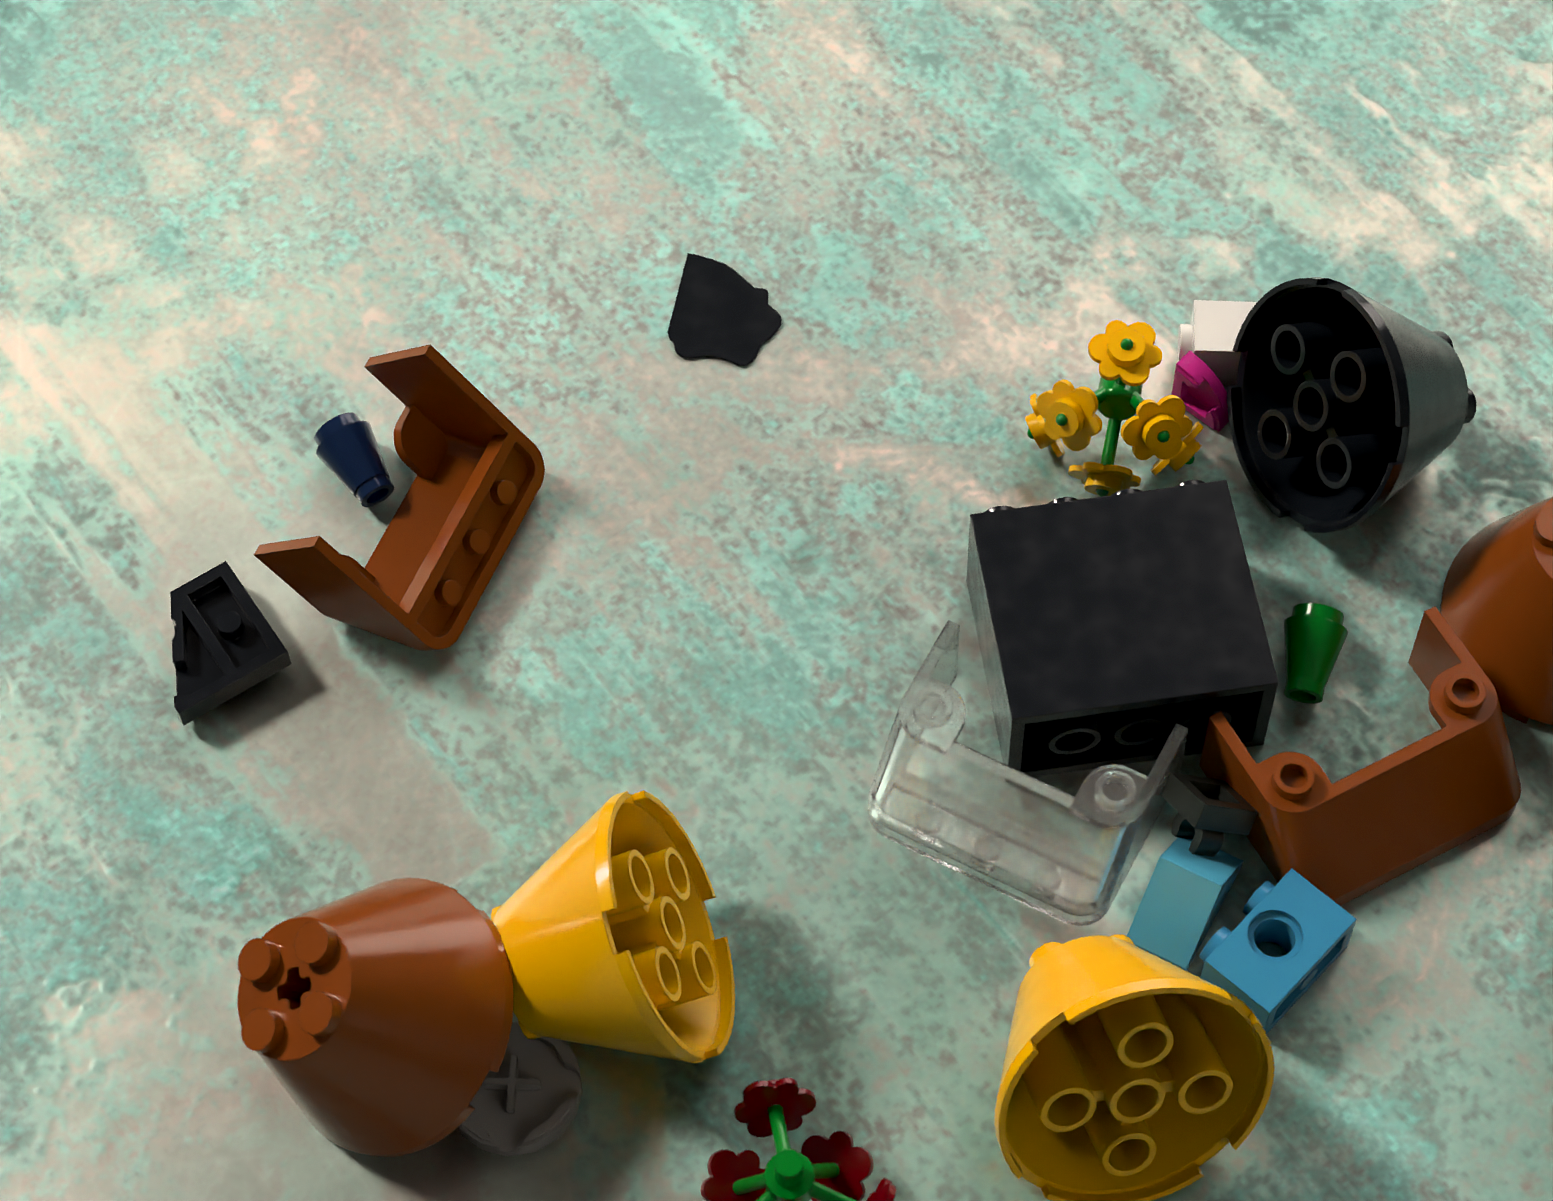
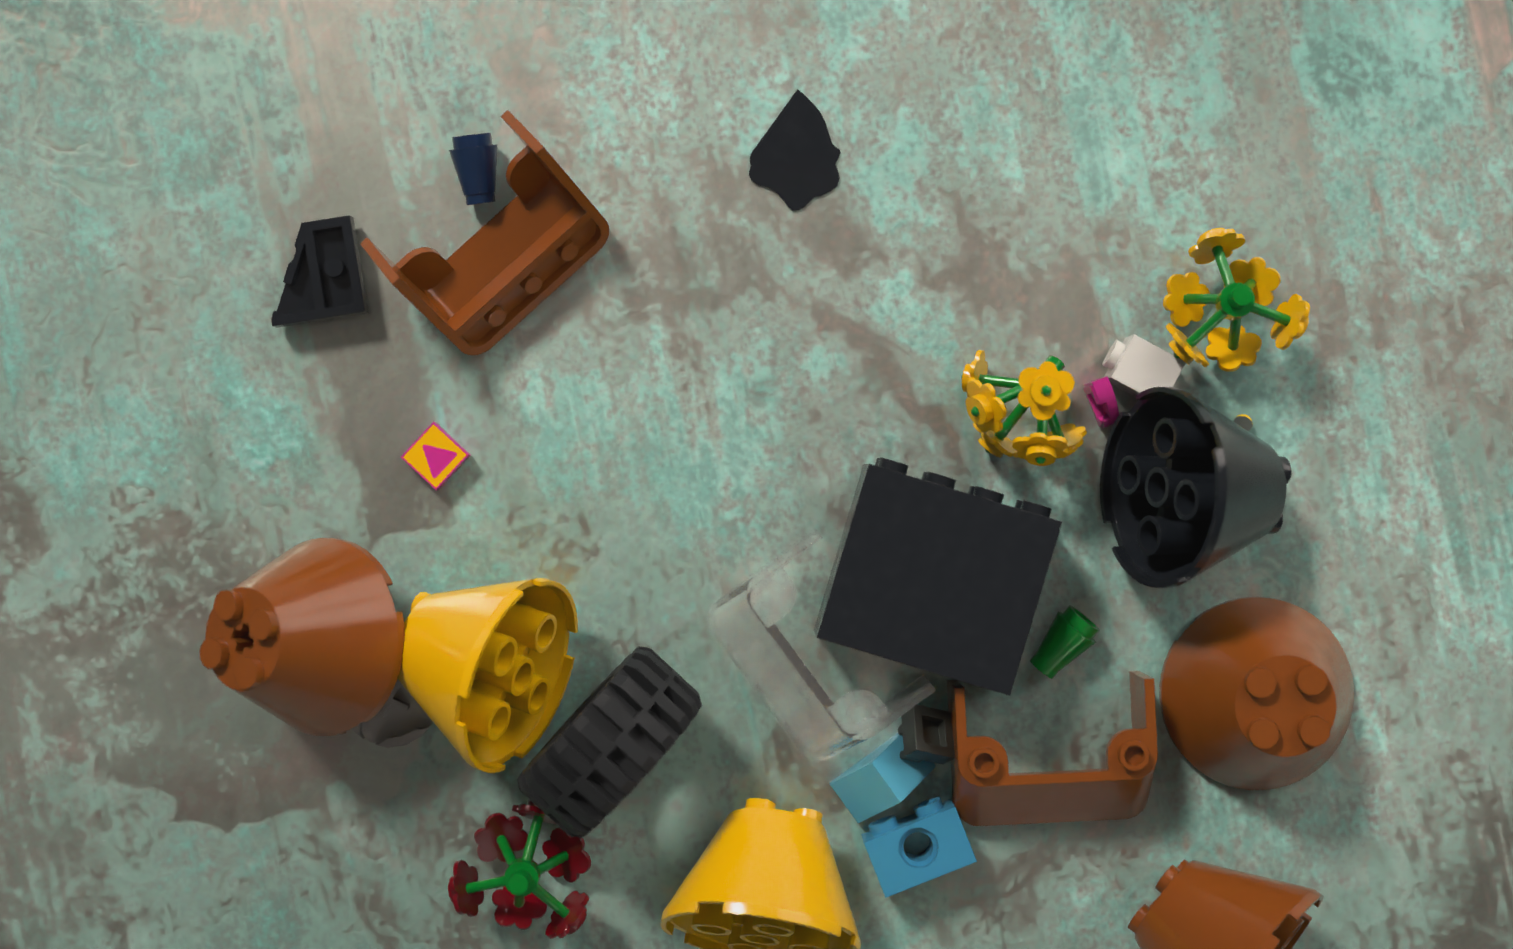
camera: 25 degrees right, 30 degrees up
none -> tile [401,422,471,490]
none -> black tyre [517,646,702,838]
none -> yellow plant [1163,228,1310,372]

